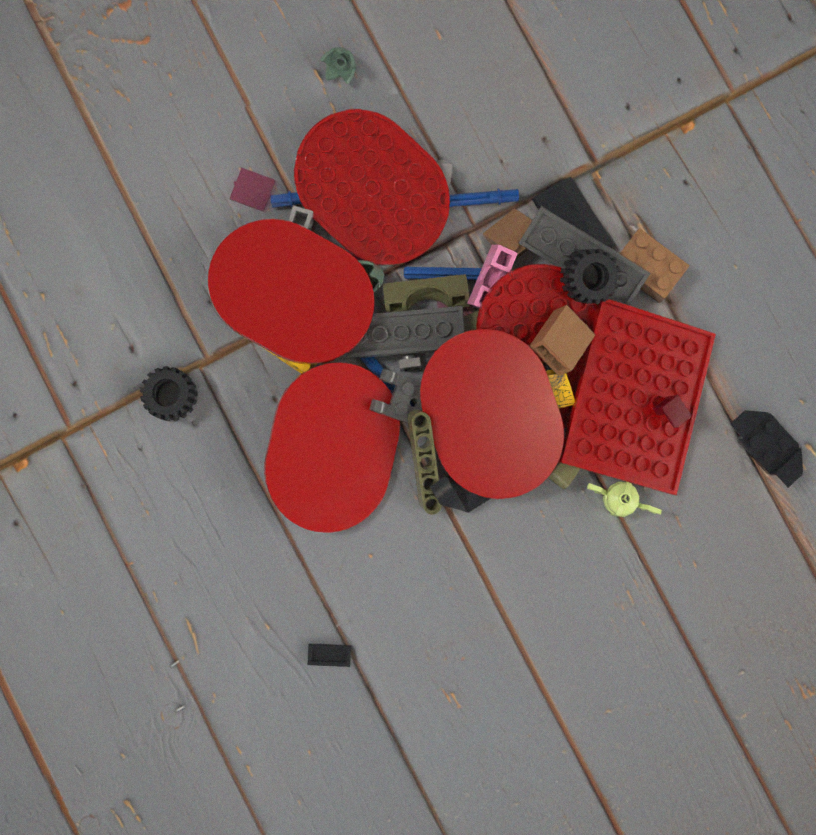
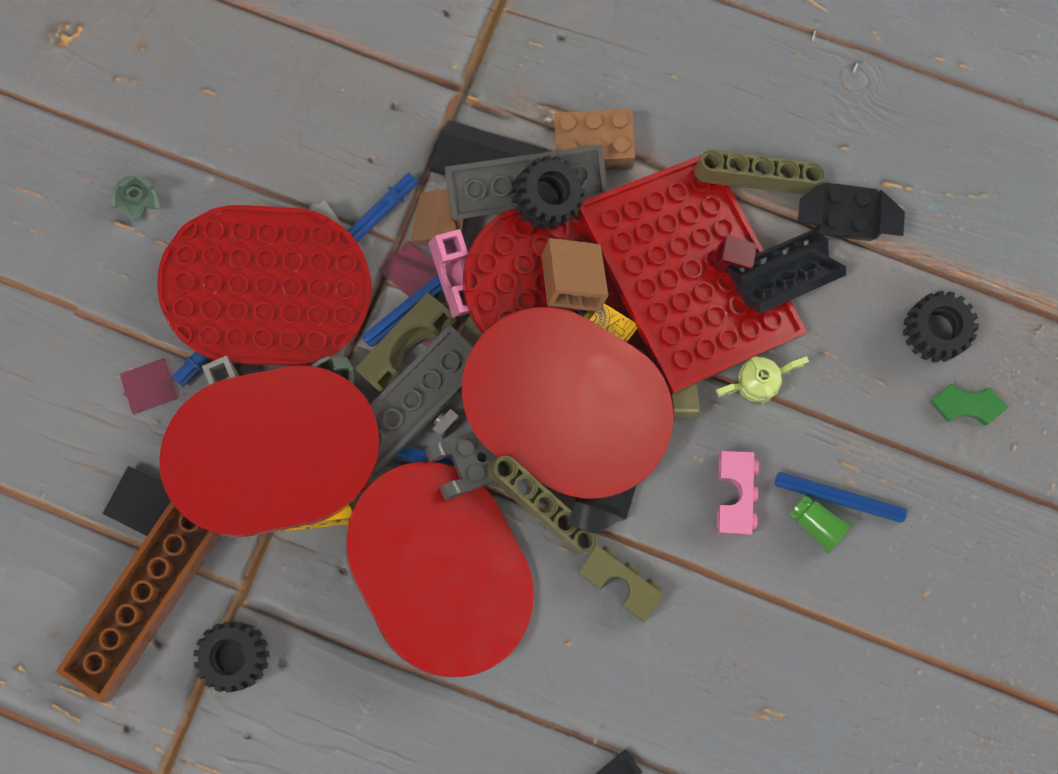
camera: 35 degrees left, 5 degrees down
none -> dark orange brick [55,502,222,702]
none -> black slope [102,466,171,536]
none -> clear pink piece [380,241,438,297]
none -> olive arch [578,546,664,622]
none -> olive beam [694,150,825,195]
none -> bright pink arch [716,451,759,536]
none -> black slope [727,230,846,314]
none -> blue axle [775,472,907,523]
none -> bright green plant [789,495,853,554]
none -> black tyre [903,291,979,362]
none -> green tile [930,384,1008,426]

